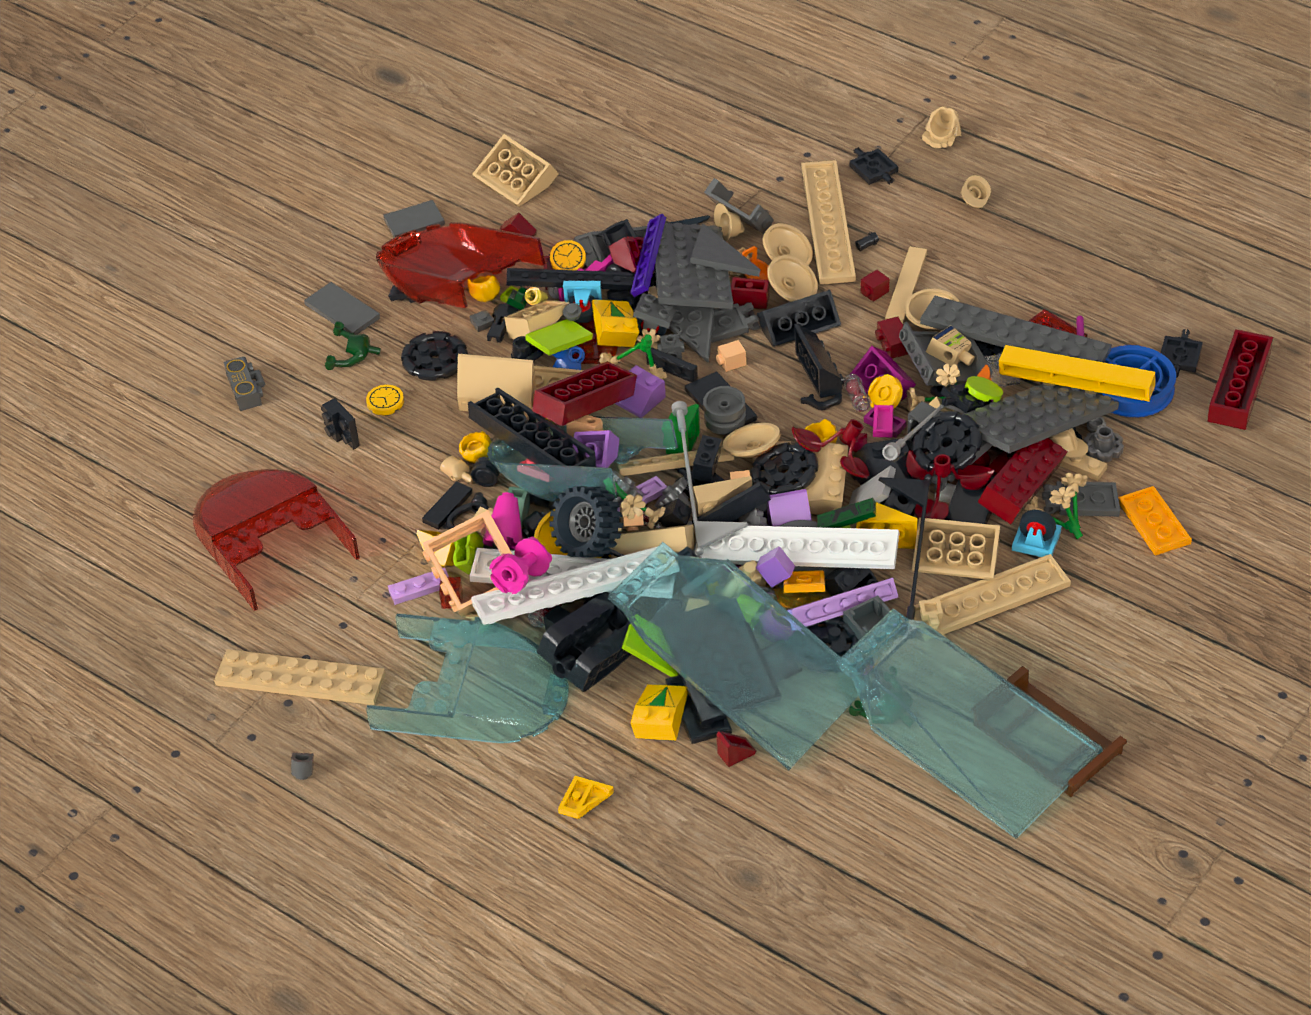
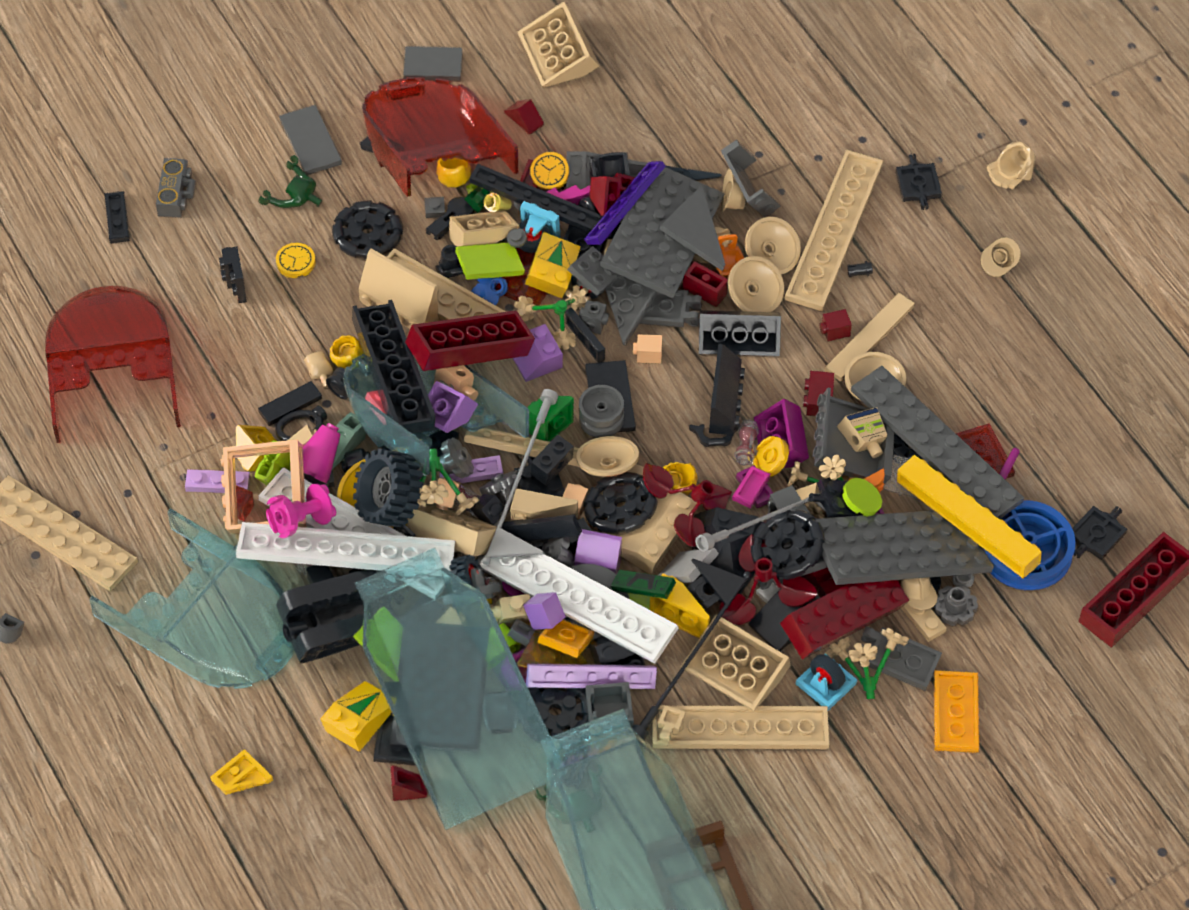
camera: 20 degrees right, 10 degrees up
none -> black tile [104,191,130,244]

